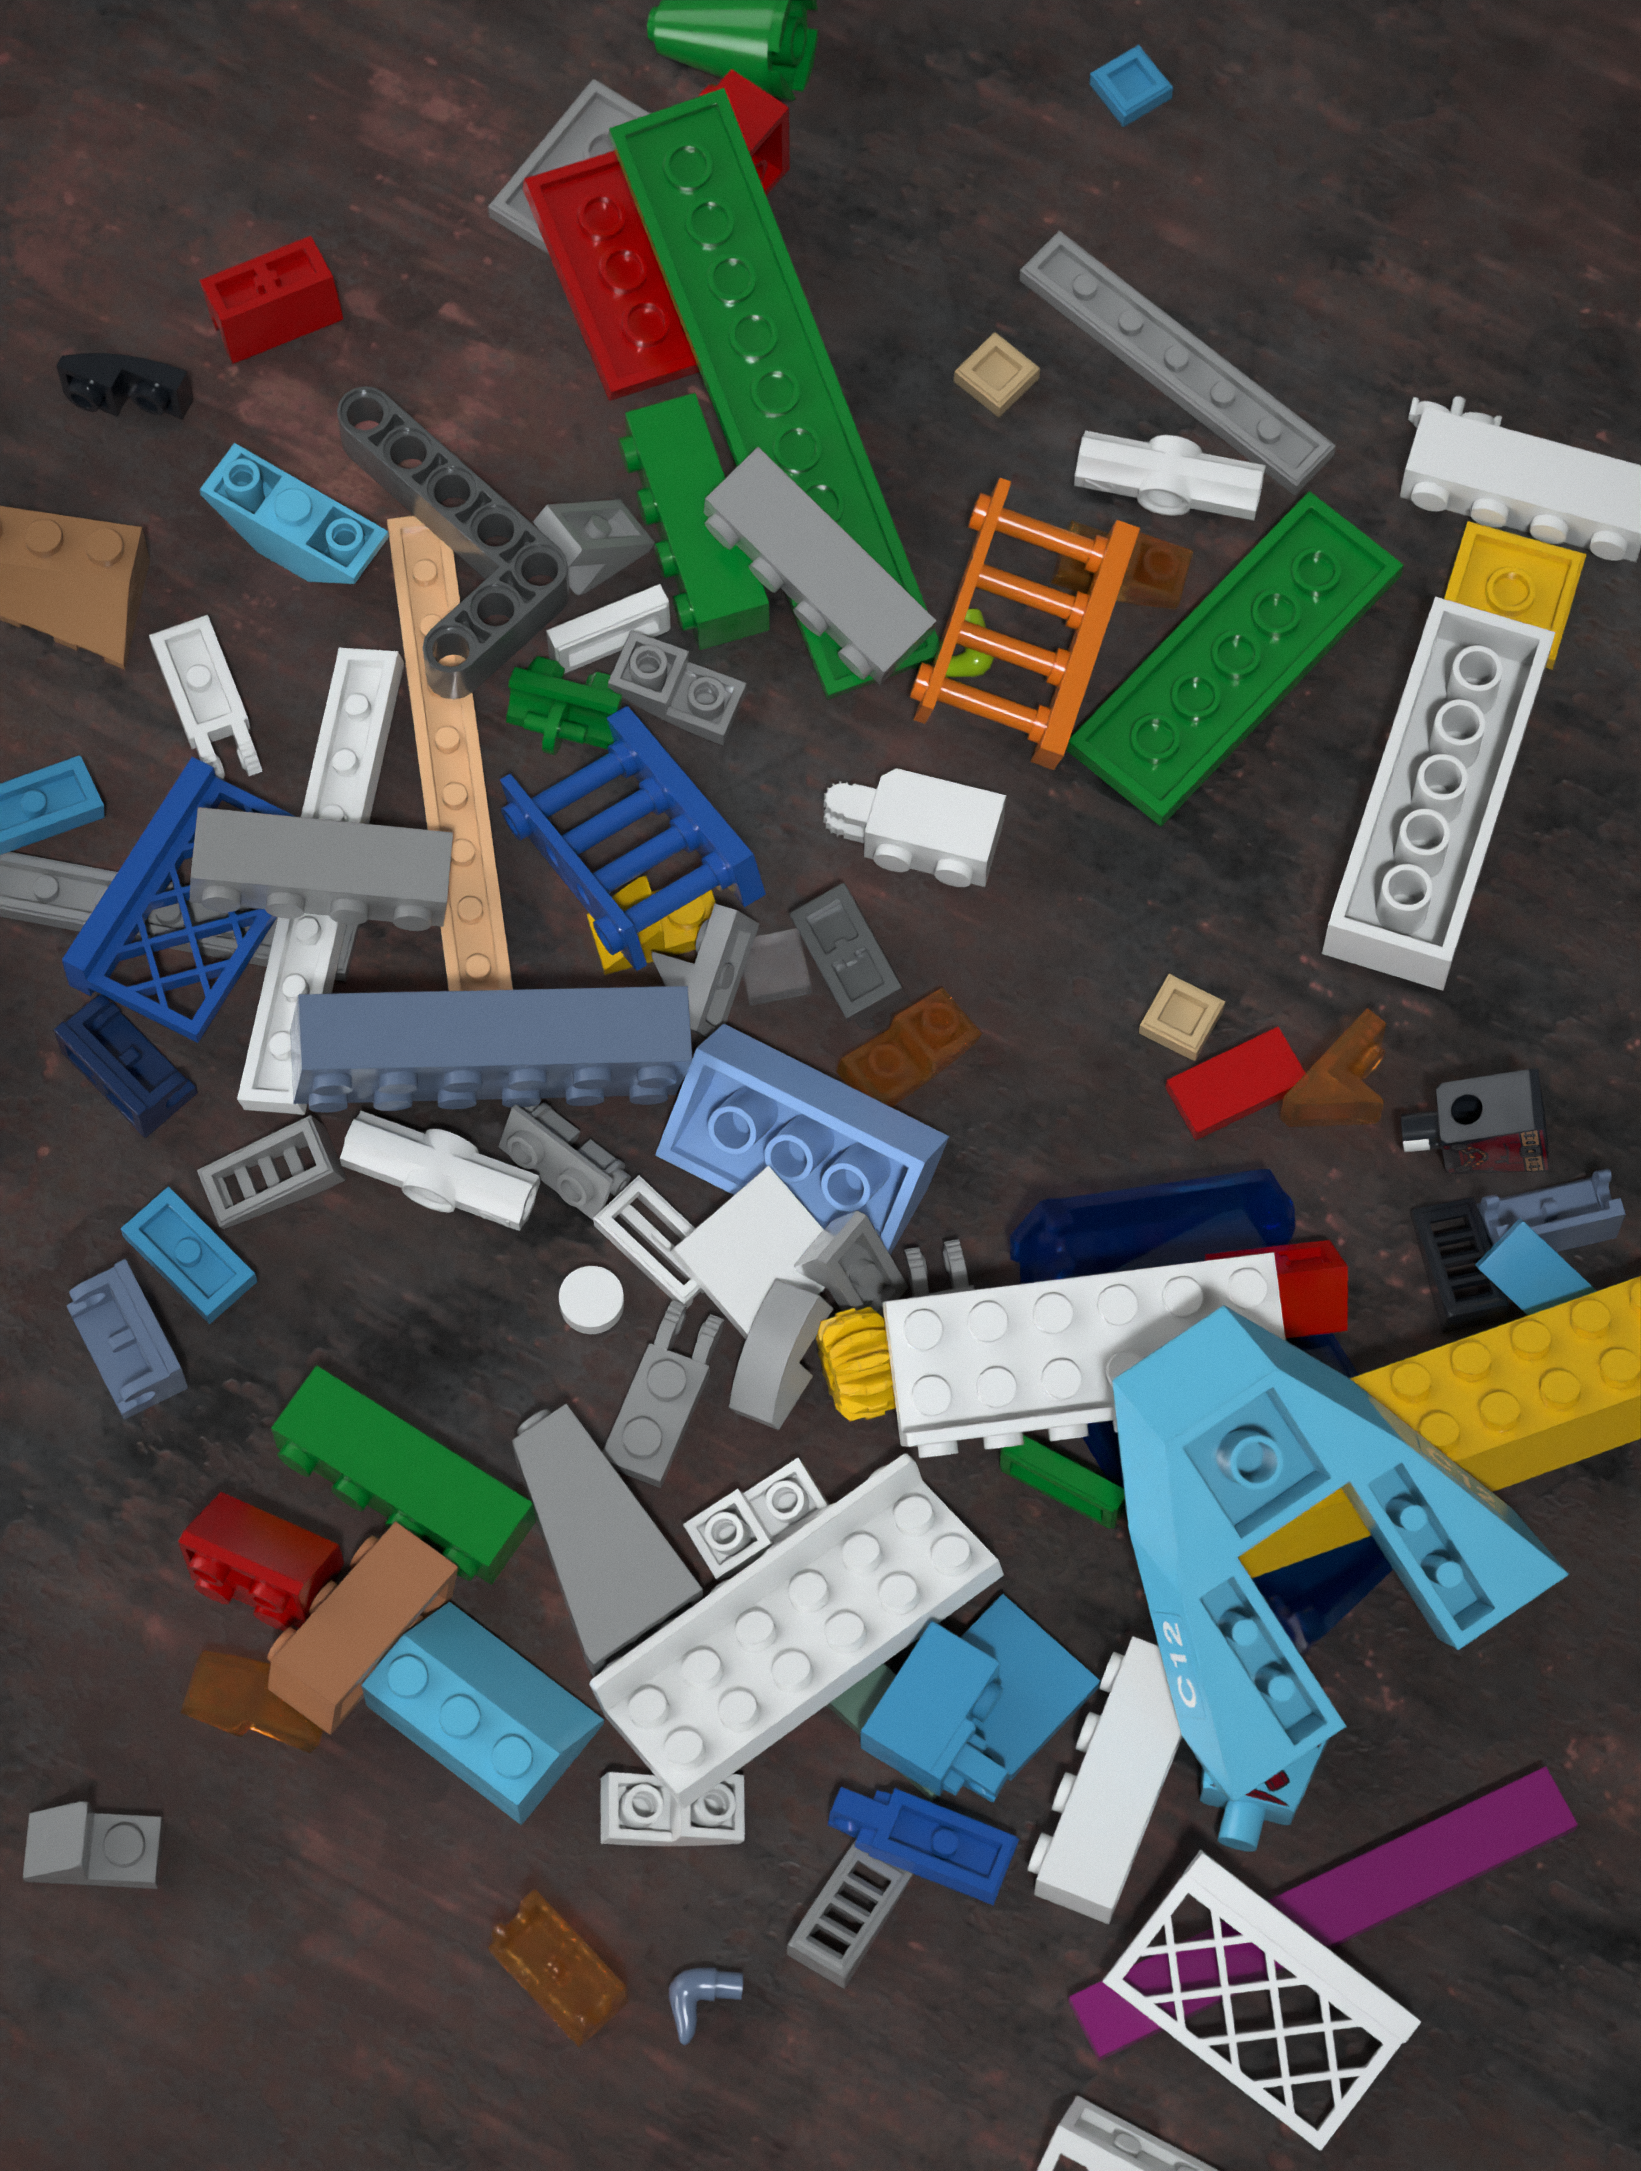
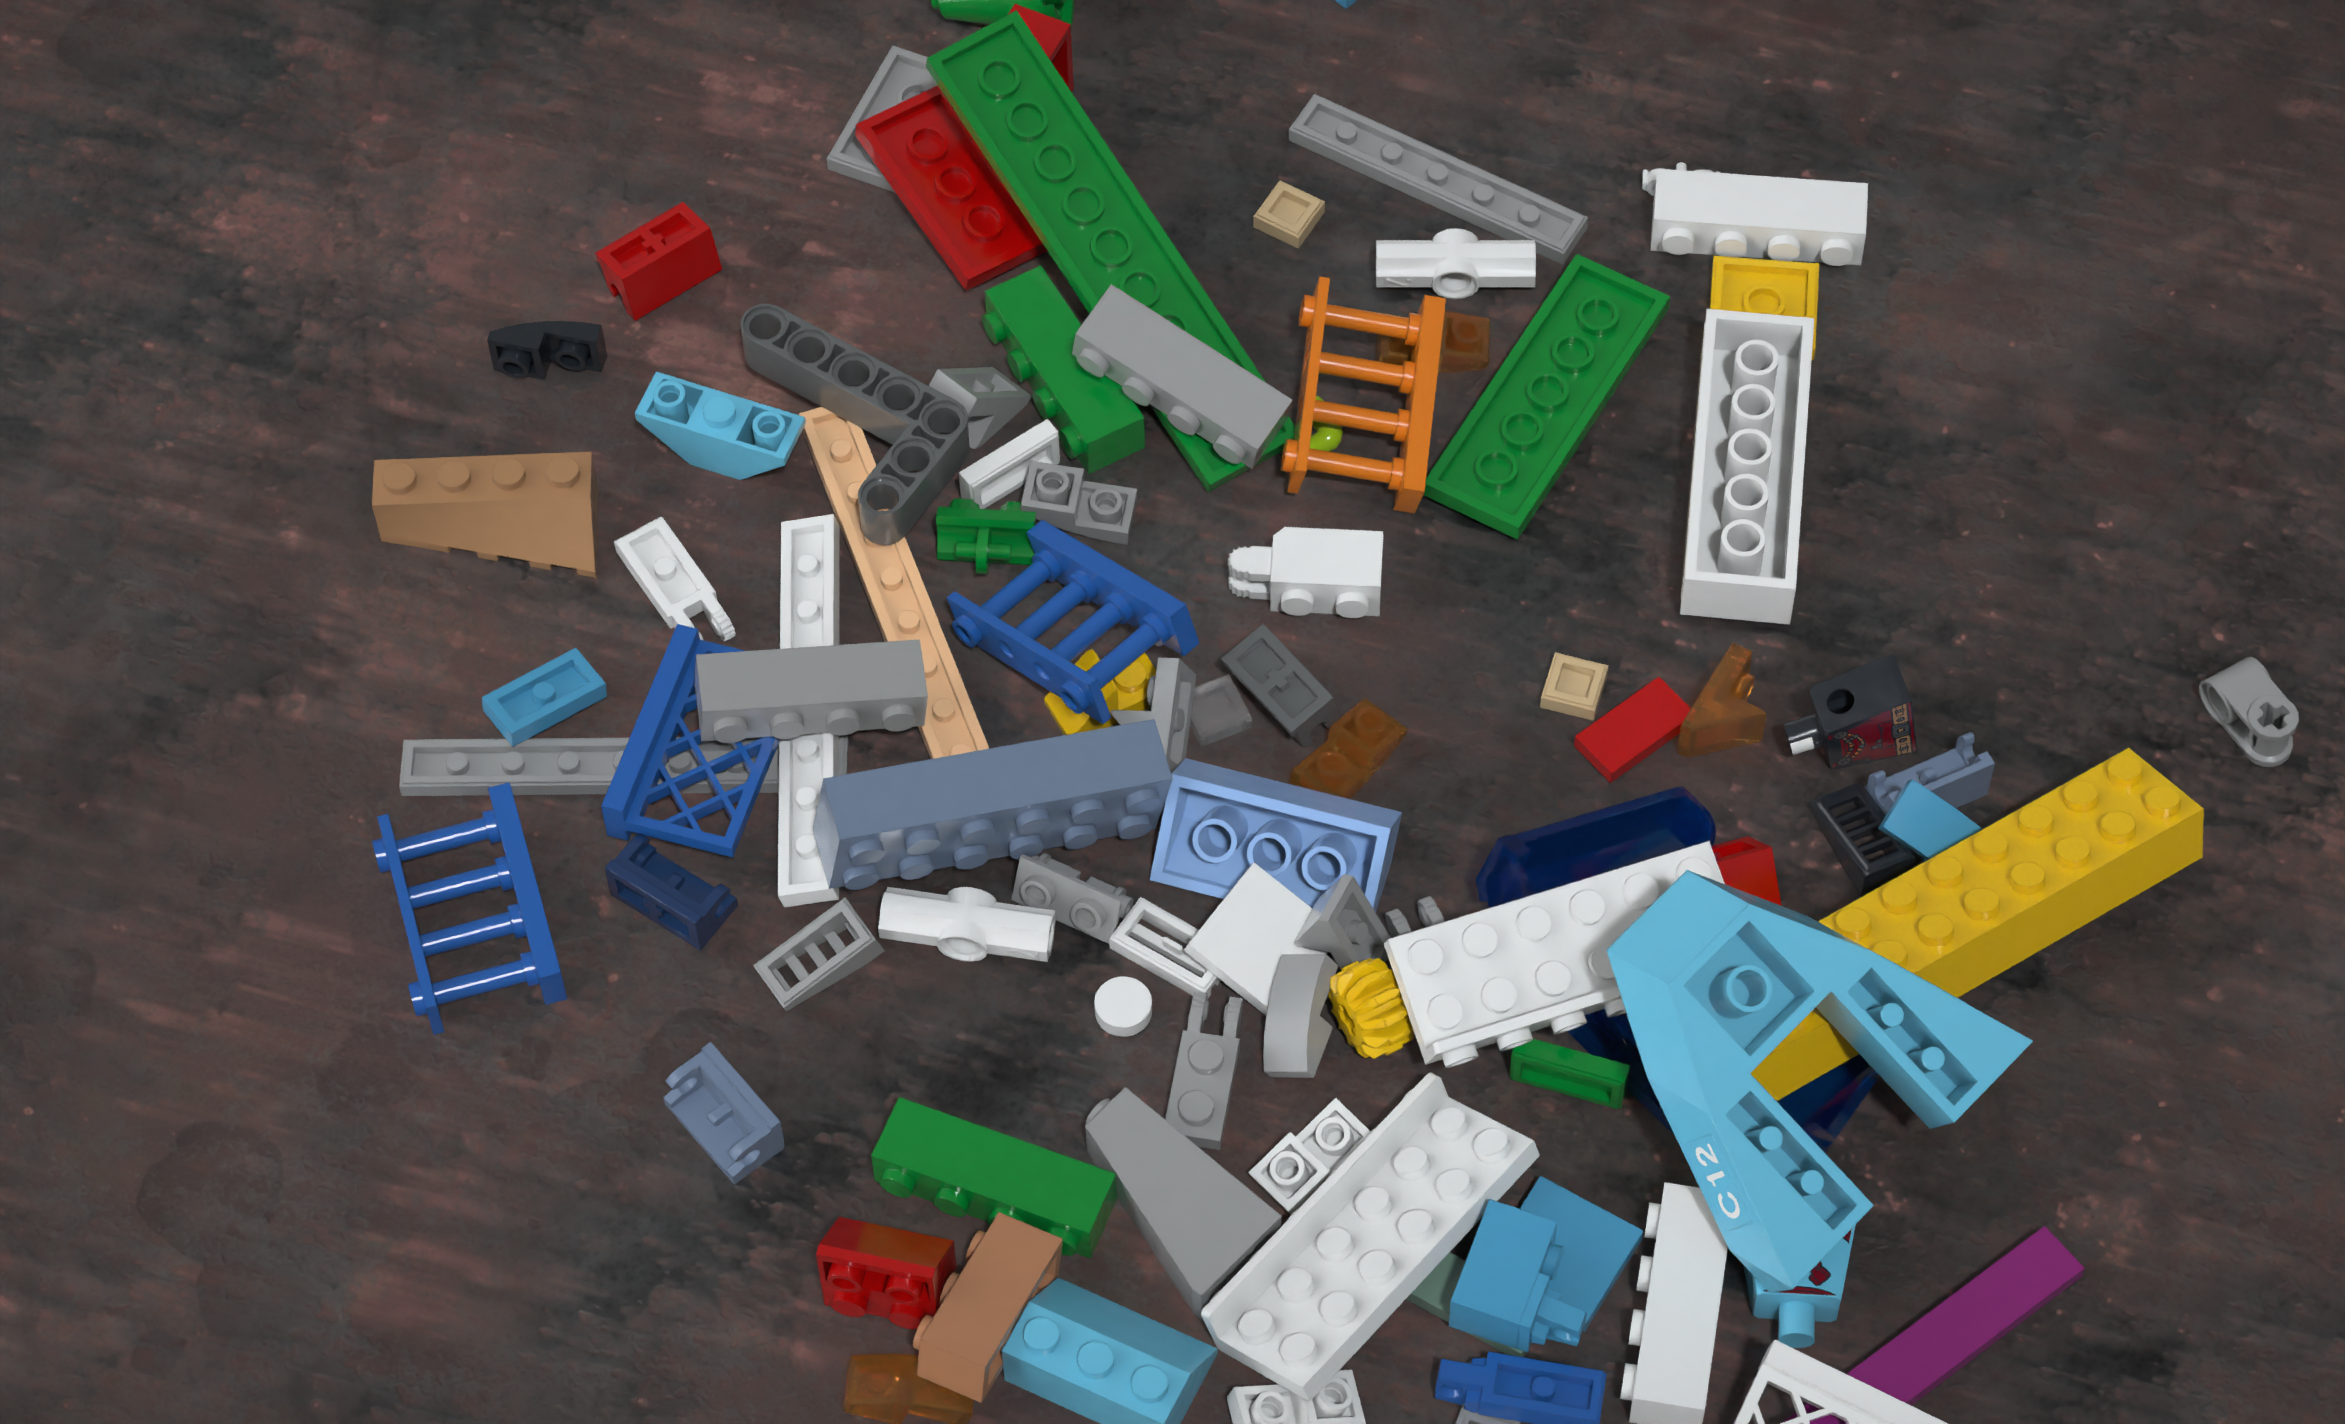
camera: 10 degrees left, 10 degrees down
dark azure plate [120,1186,257,1325] -> none

